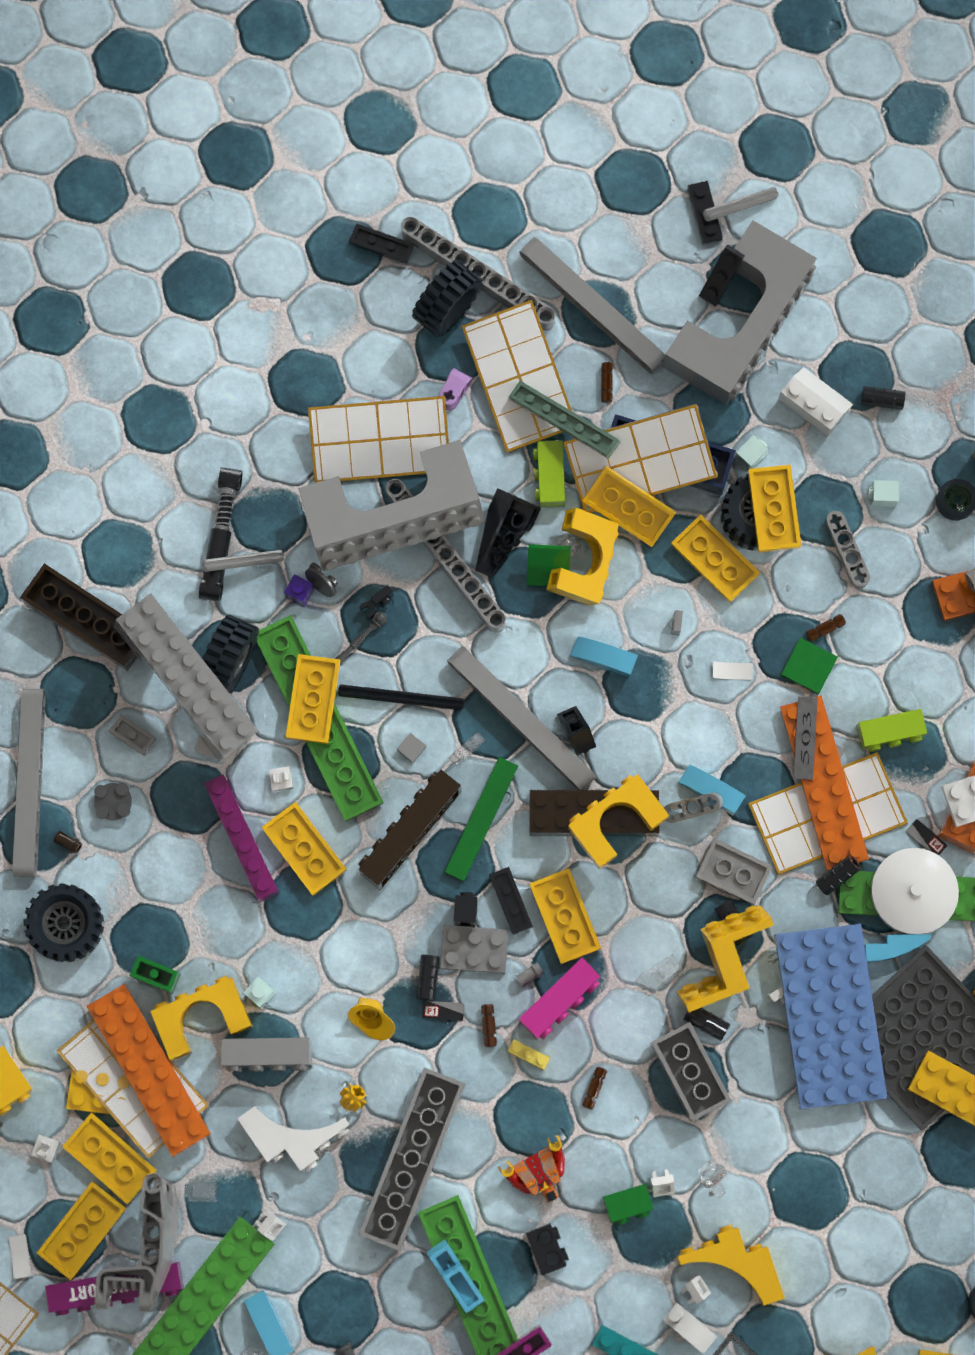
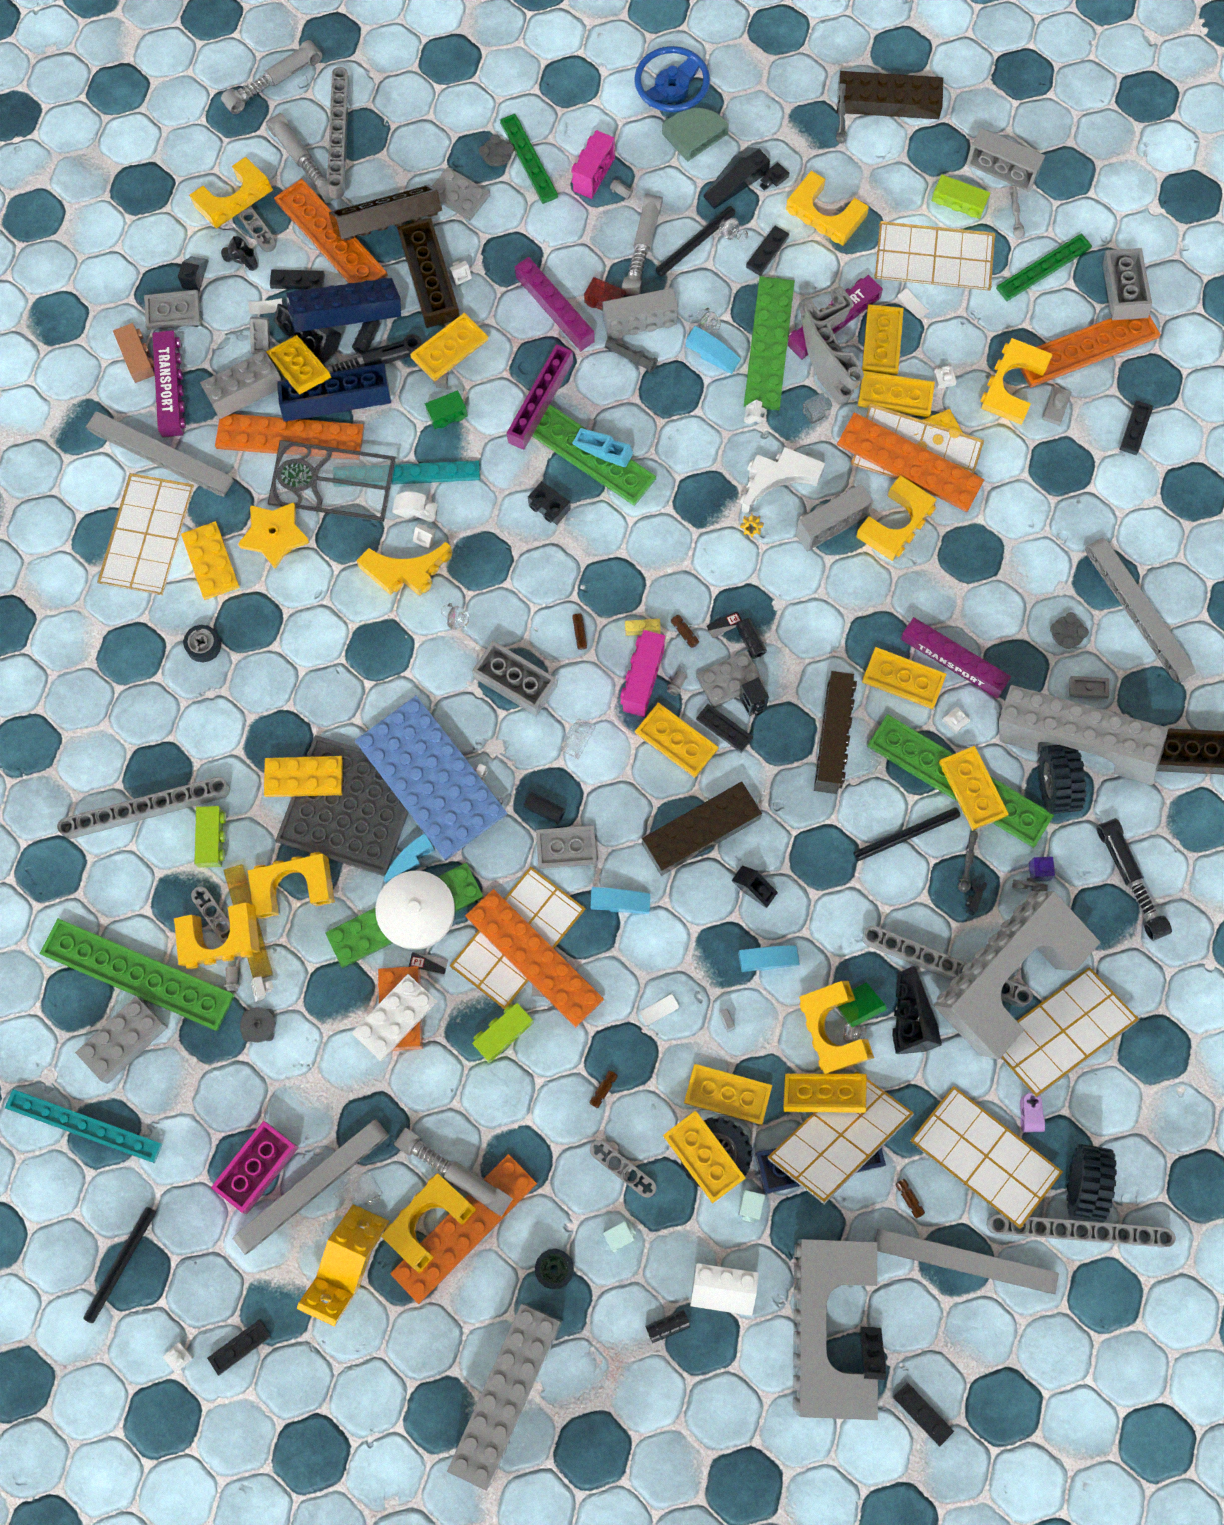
camera: 150 degrees right, 5 degrees down
black wheel [23,883,104,962] -> none
dark brown pin [53,830,82,854] -> none
green brick [130,956,181,994] -> none
light grey axle [202,550,284,572] -> none
light aqua brick [244,977,276,1009] -> none
yellow piece [348,997,395,1040] -> none
black plate [349,223,414,265] -> none
light grey brick [359,1067,465,1251] -> none
light grey tile [397,733,427,763] -> none
green tile [445,757,519,882] -> none
light grey beam [447,646,596,790] -> none
clear beam [449,732,486,767] -> none
torso [498,1135,565,1203] -> none
sand green tile [508,381,620,459] -> none
lime brick [533,440,565,507] -> none
yellow arch [568,774,669,869] -> none
green brick [603,1184,654,1226] -> none
white tile [651,1169,675,1197] -> none
light grey beam [664,792,723,823] -> none
yellow bracket [677,905,774,1012] -> none
black axle [683,1007,730,1041] -> none
light grey axle [703,187,779,221] -> none
green tile [781,638,838,695] -> none
flat silver sticker [794,696,817,780] -> none
black axle [816,855,861,895] -> none

